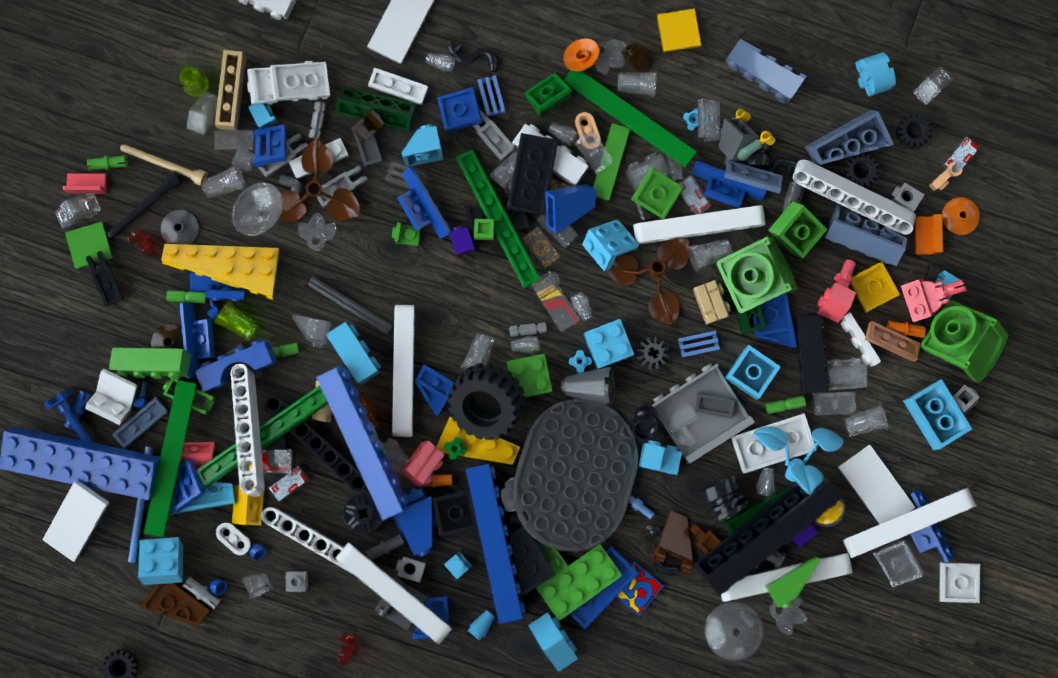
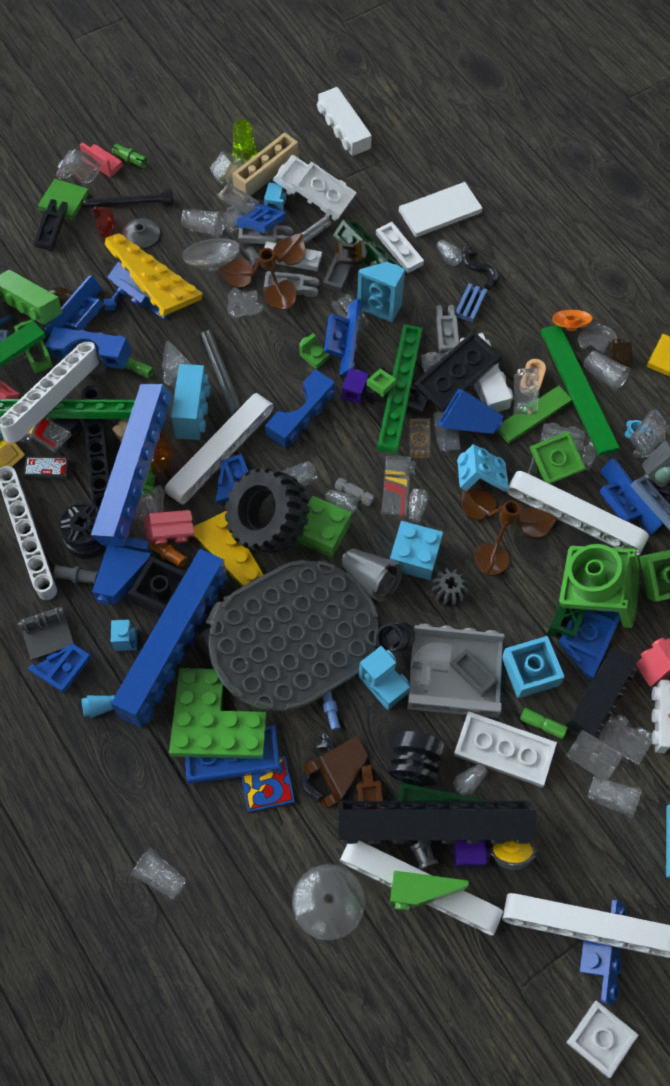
camera: 40 degrees right, 20 degrees down
tan piece [120,144,207,186] -> none
bright green piece [167,290,207,304] -> none
clear neon green plant [214,301,259,341] -> none
white beam [336,543,452,644] -> none
light grey brick [395,556,426,582] -> none
blue tile [437,87,483,133] -> none
green plate [444,437,467,460] -> none
black wing [509,526,556,596] -> none
green slope [524,73,572,118] -> none
medium azure brick [528,612,578,672] -> none
clear cone [548,122,578,146] -> none
medium azure plate [569,350,592,373] -> none
clear tile [678,174,712,215] -> none
medium blue tile [678,331,720,358] -> none
clear plant [688,239,732,272] -> none
tan brick [693,280,731,325] -> none
medium azure plant [753,427,844,494] -> none
clear plate [769,597,807,635] -> none
white tile [838,445,916,525] -> none
clear slope [874,539,925,587] -> none
none -> blue arch [265,369,335,449]

